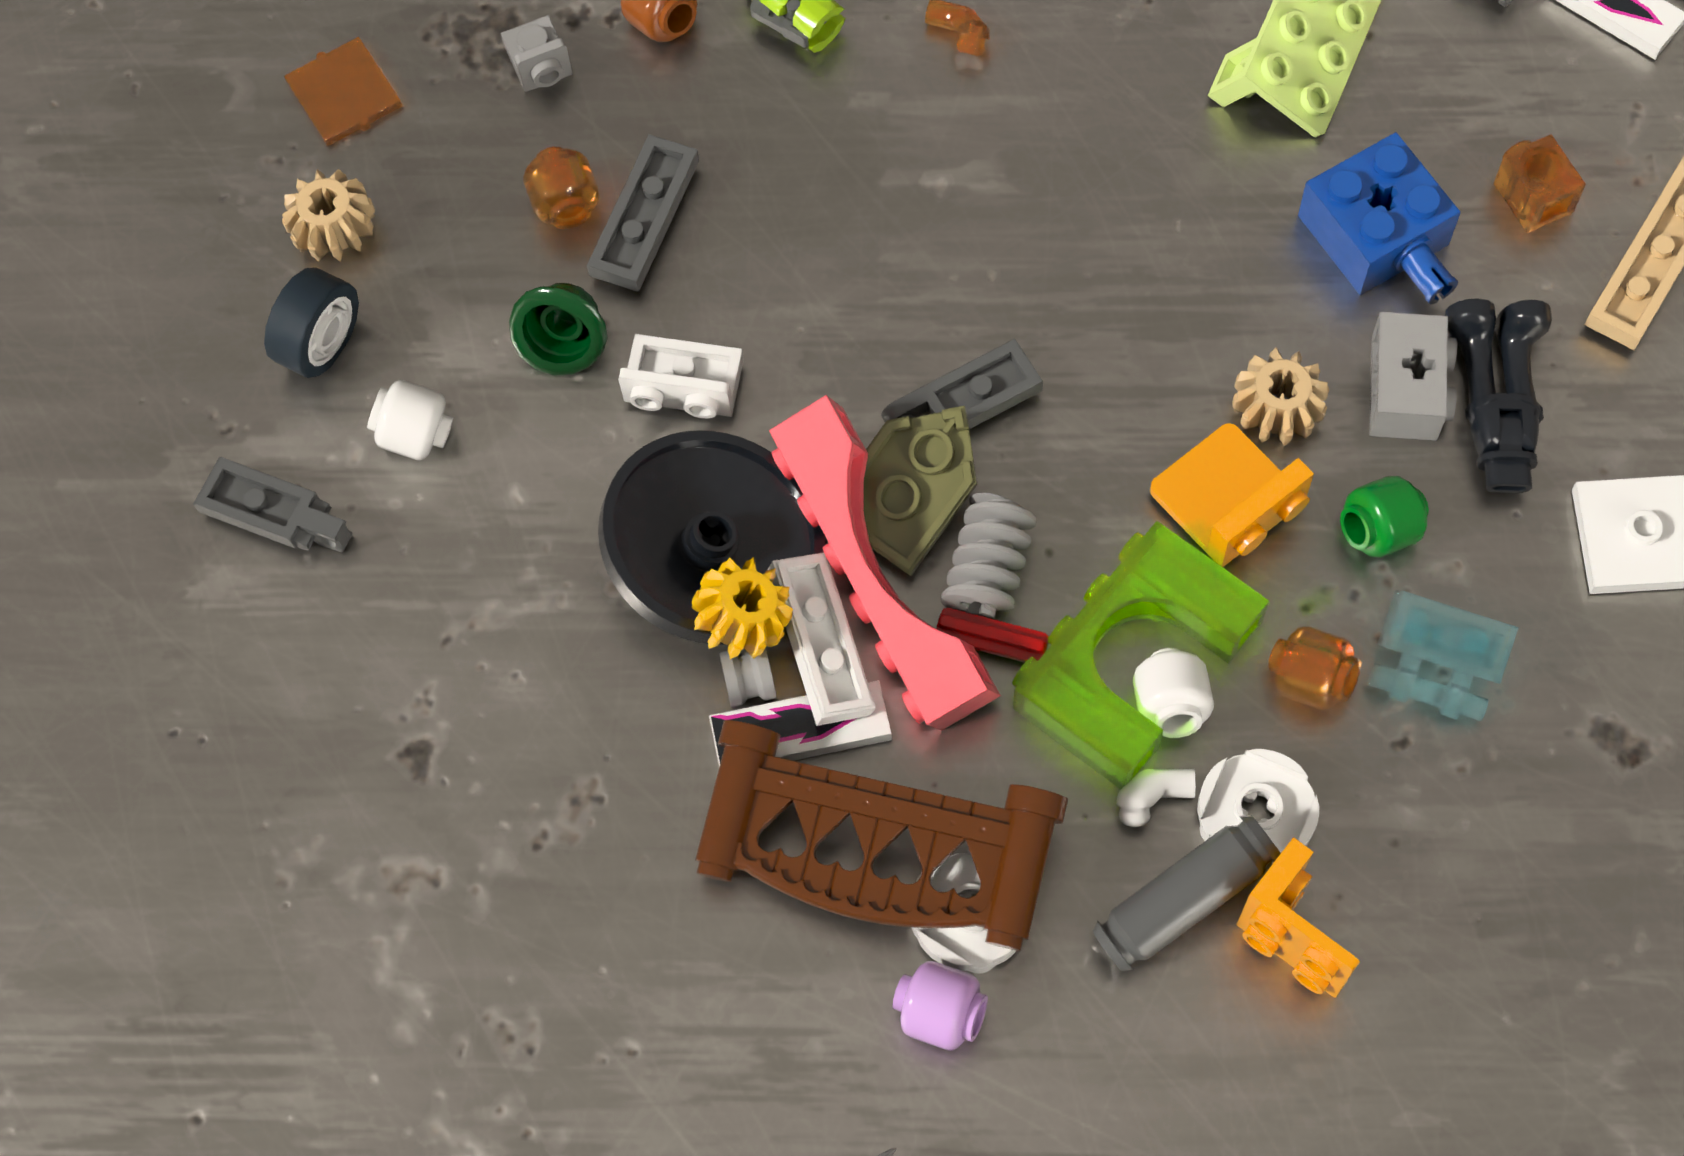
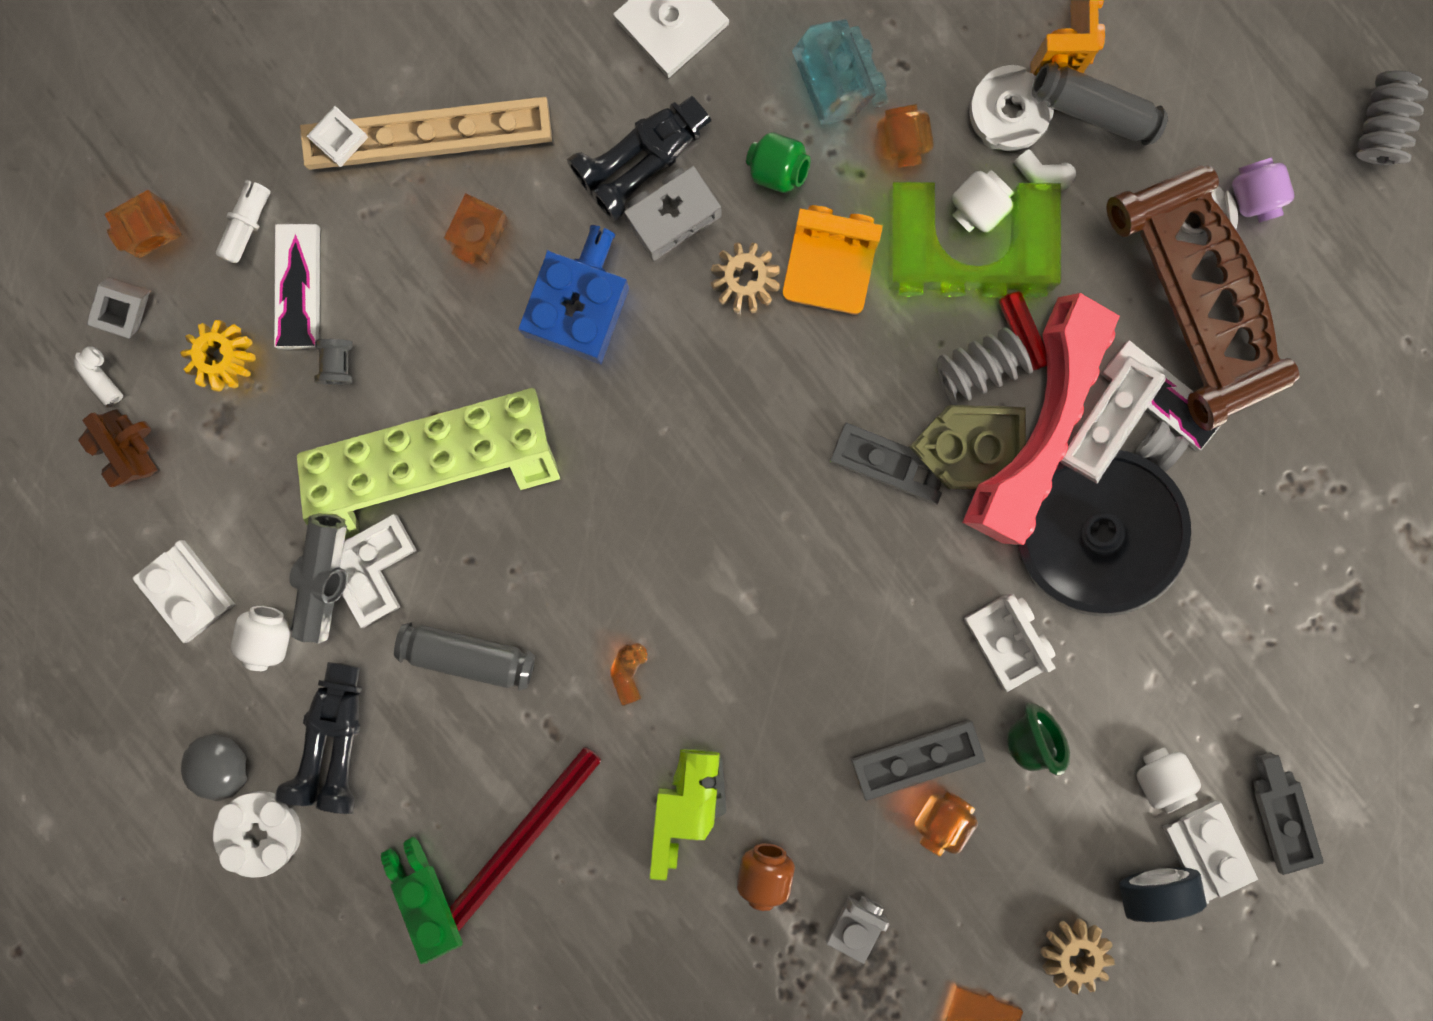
camera: 130 degrees left, 20 degrees up
yellow gear [691,557,793,660] -> none
none -> white plate [1162,801,1258,904]

